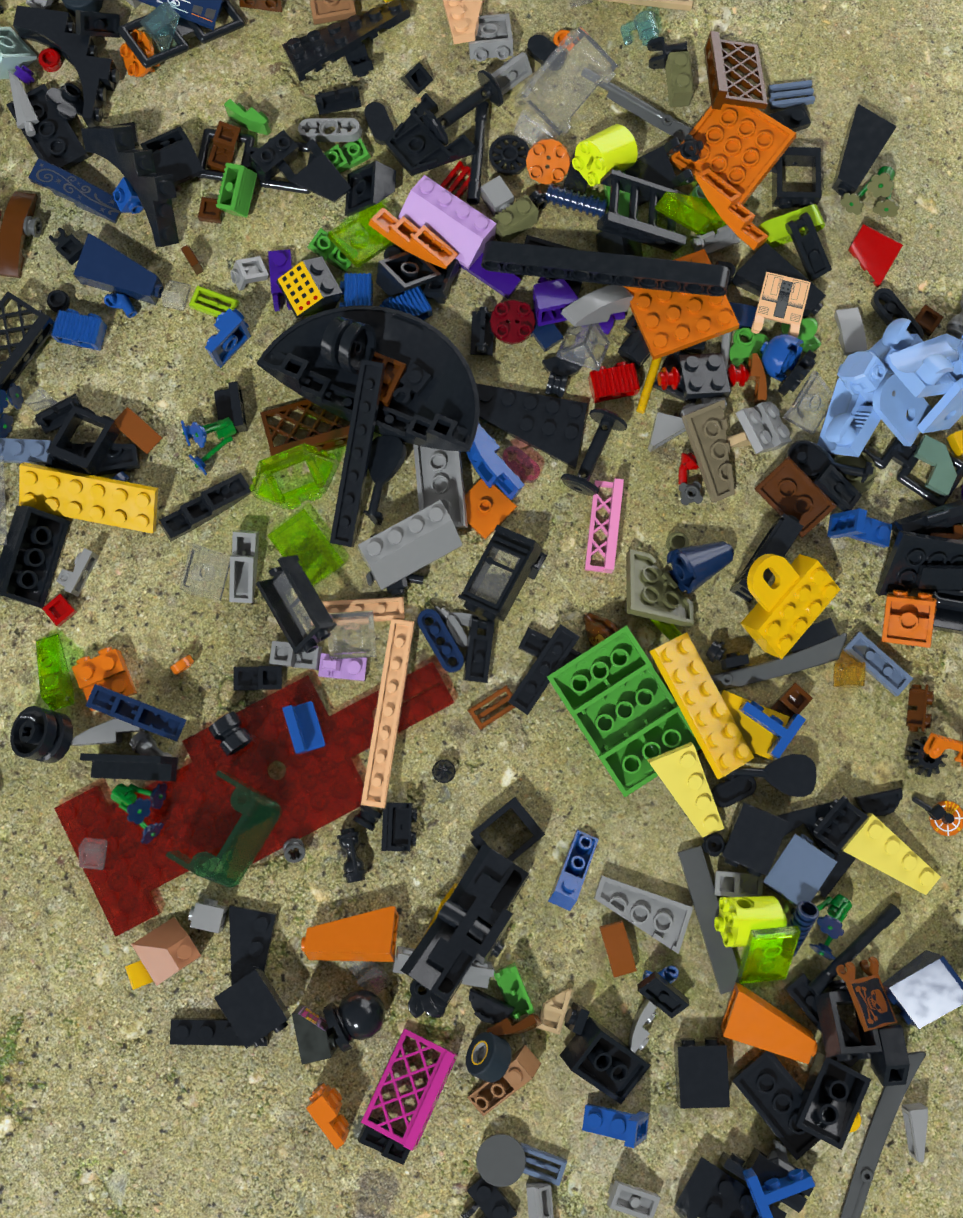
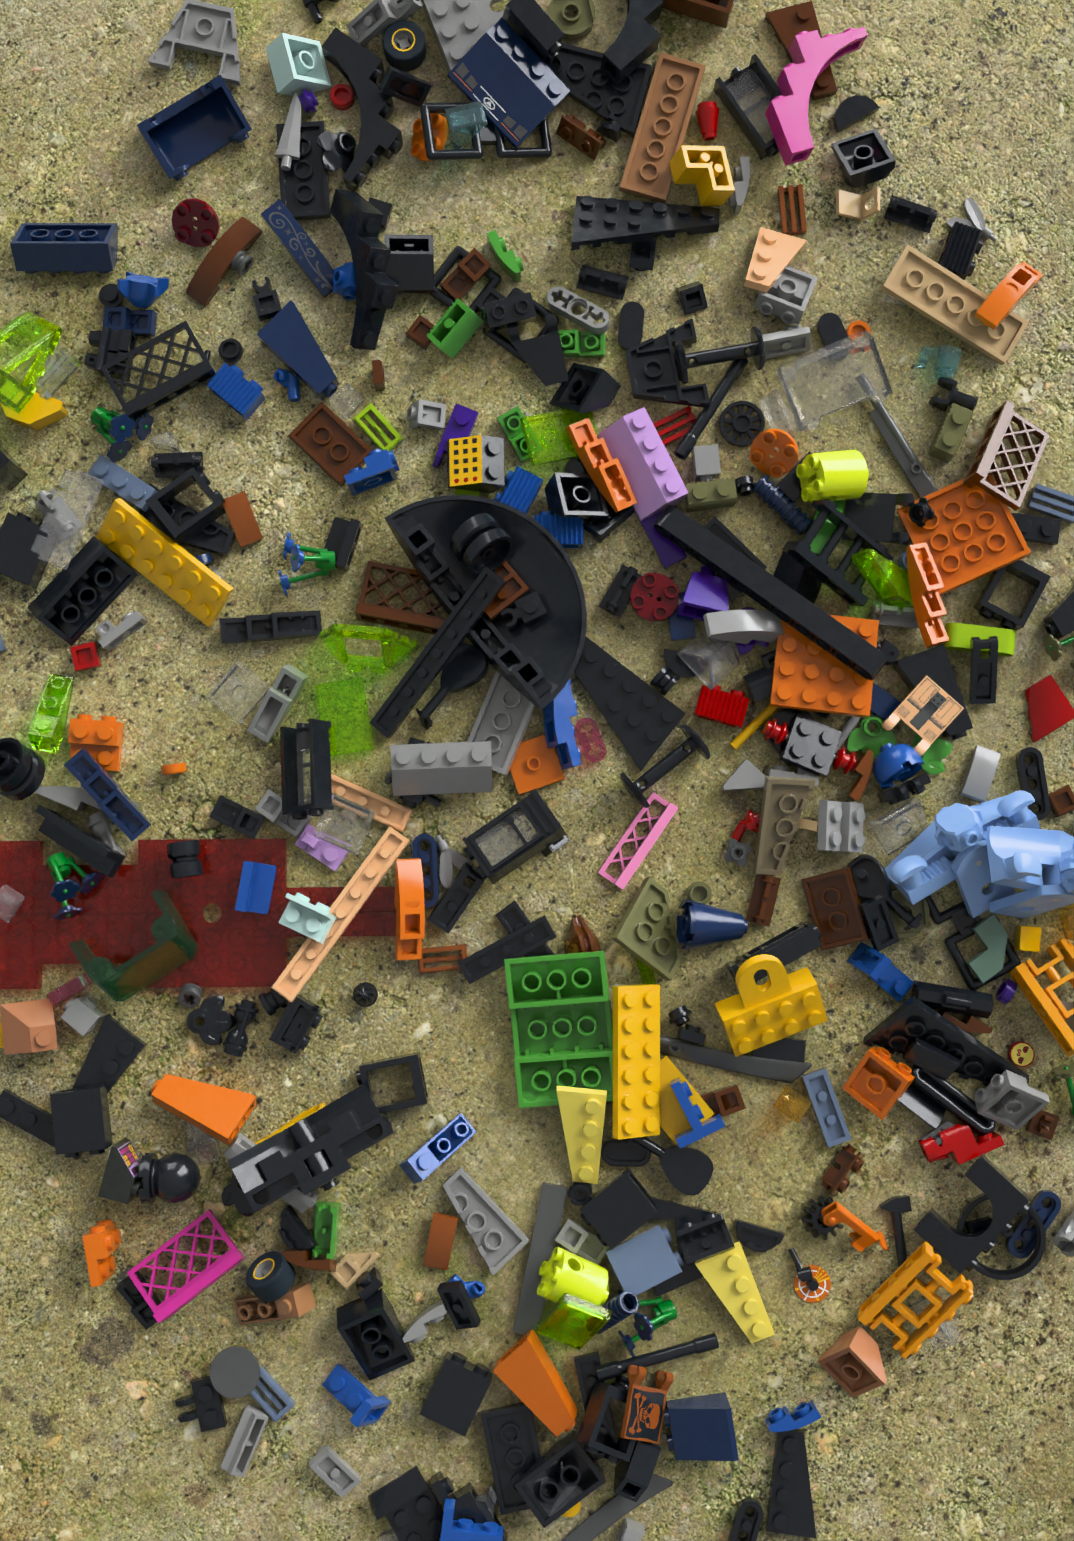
camera: 30 degrees right, 5 degrees up
none -> clear pink beam [46,972,94,1006]
none -> black plate [186,996,237,1045]
none -> light aqua bracket [278,892,337,944]
none -> reddish brown tile [288,402,373,487]
none -> orange slope [394,858,425,961]
none -> reddish brown hinge [746,874,781,926]

